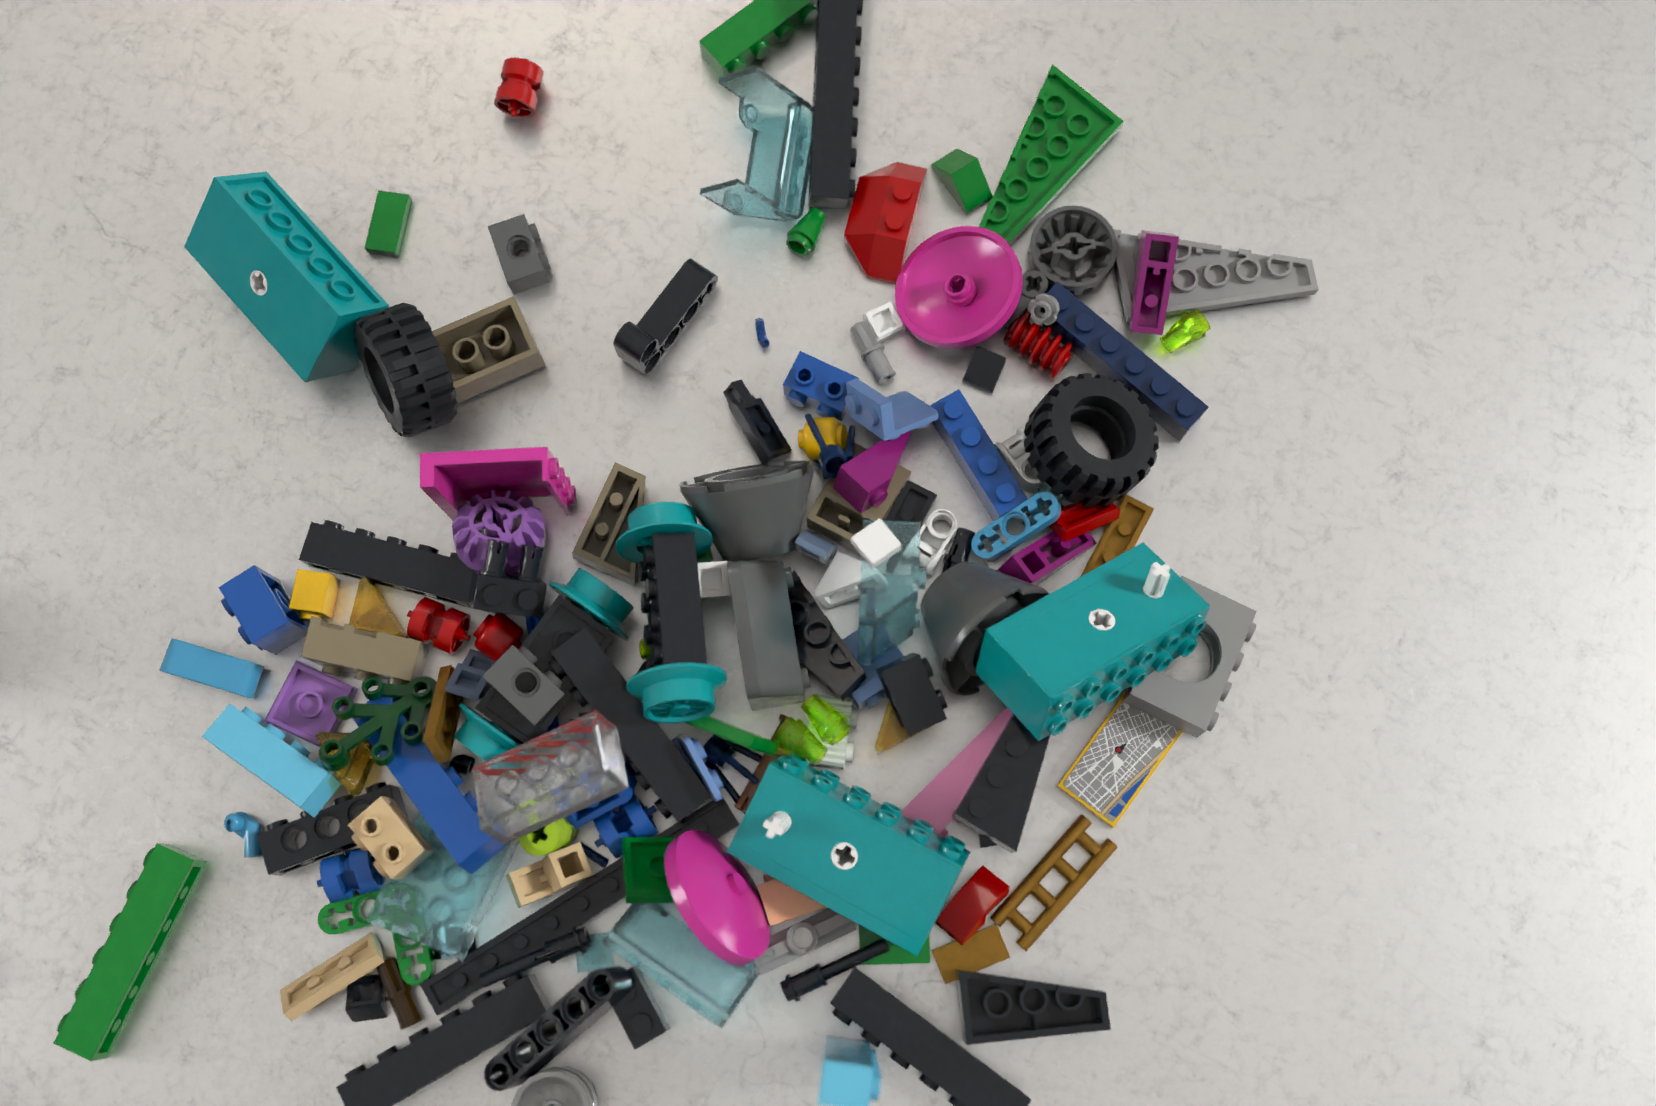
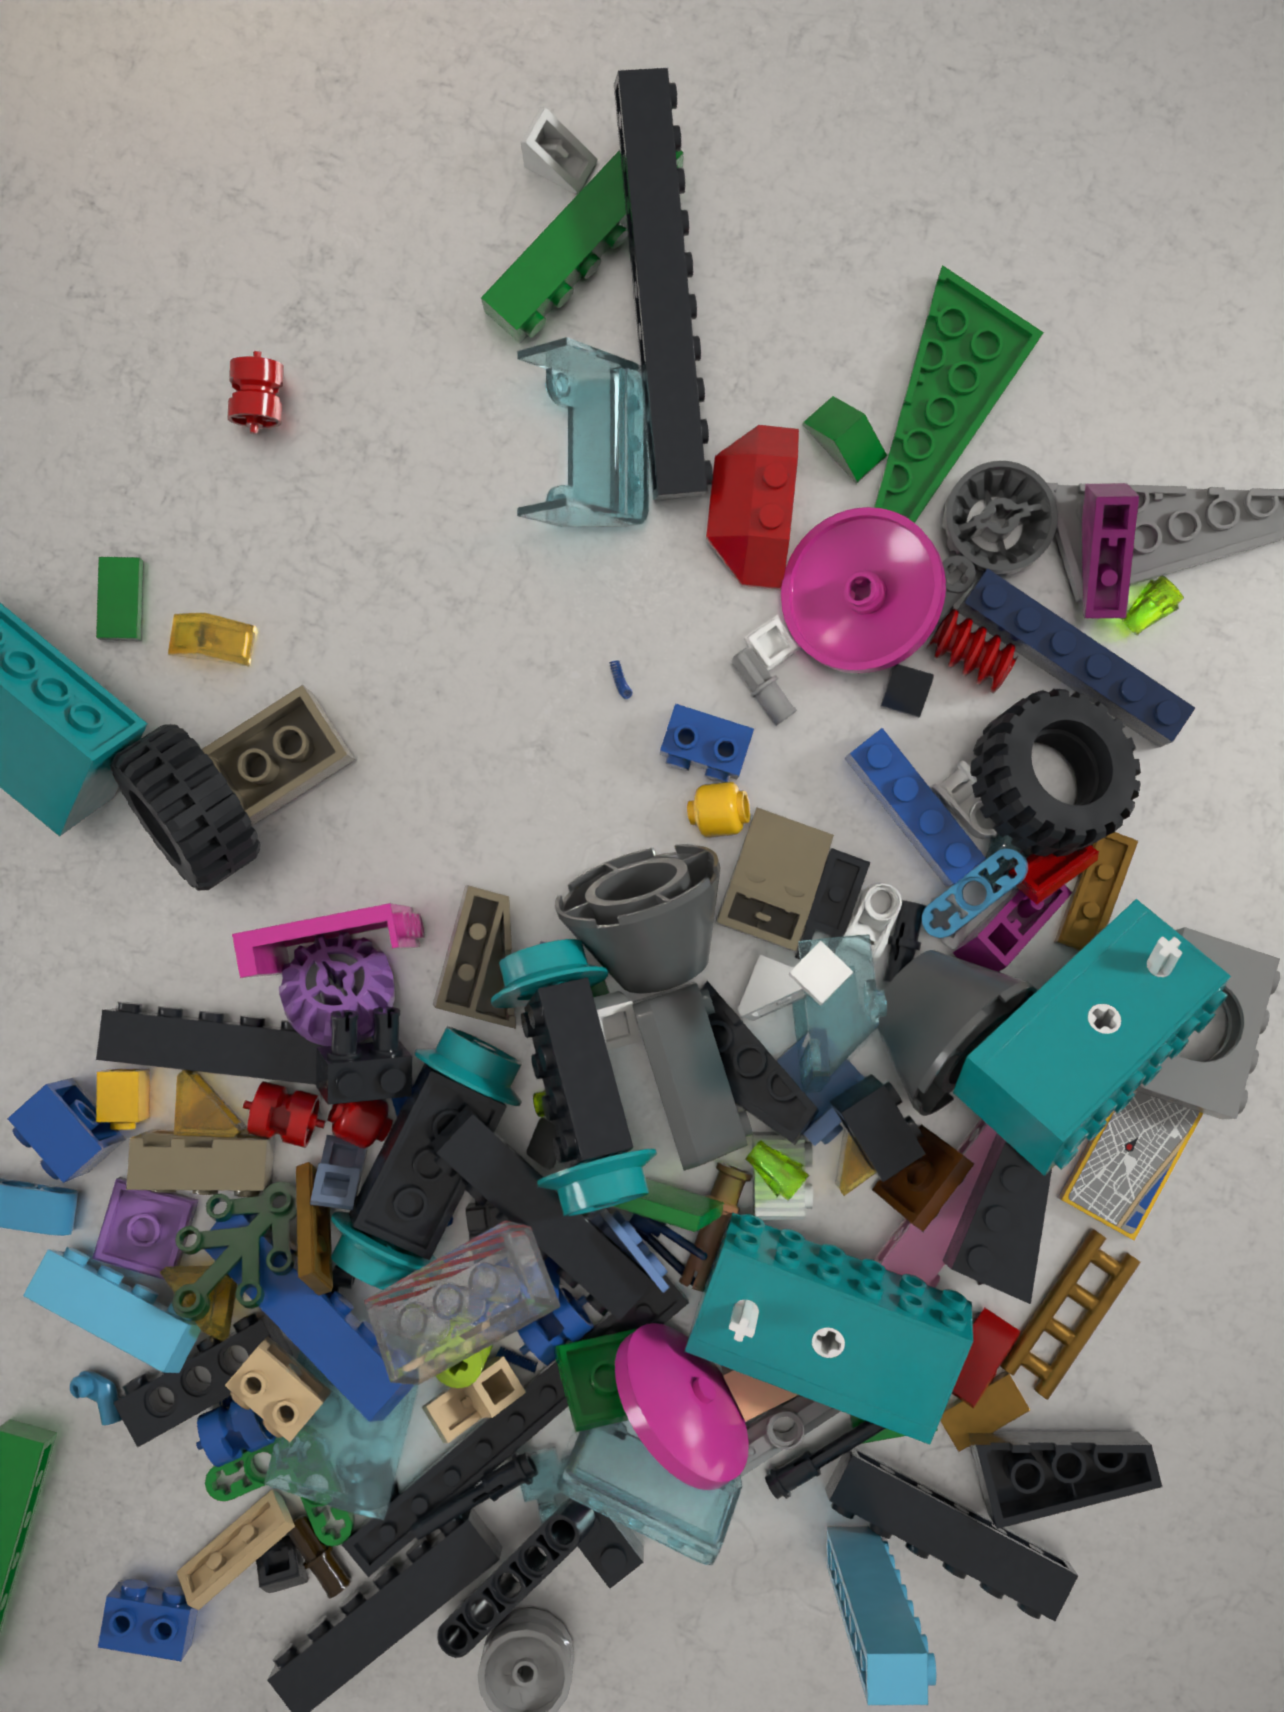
camera: 10 degrees left, 10 degrees up
dark grey brick [482,645,564,725] -> none
dark grey brick [488,214,551,295] -> none
black beam [613,259,718,375] -> none
black hinge [723,379,792,465] -> none
clear neon green cone [774,717,828,765] -> none
green cone [786,207,826,256] -> none
sand blue slope [795,530,838,565] -> none
dark blue plant [805,414,855,479] -> none
magenta slope [833,430,912,514] -> none
medium blue bracket [845,378,938,441] -> none
light grey plate [1028,293,1060,325] -> none
none -> blue brick [98,1579,198,1662]
none -> clear yellow slope [168,612,256,667]
none -> reddish brown plate [872,1124,974,1232]

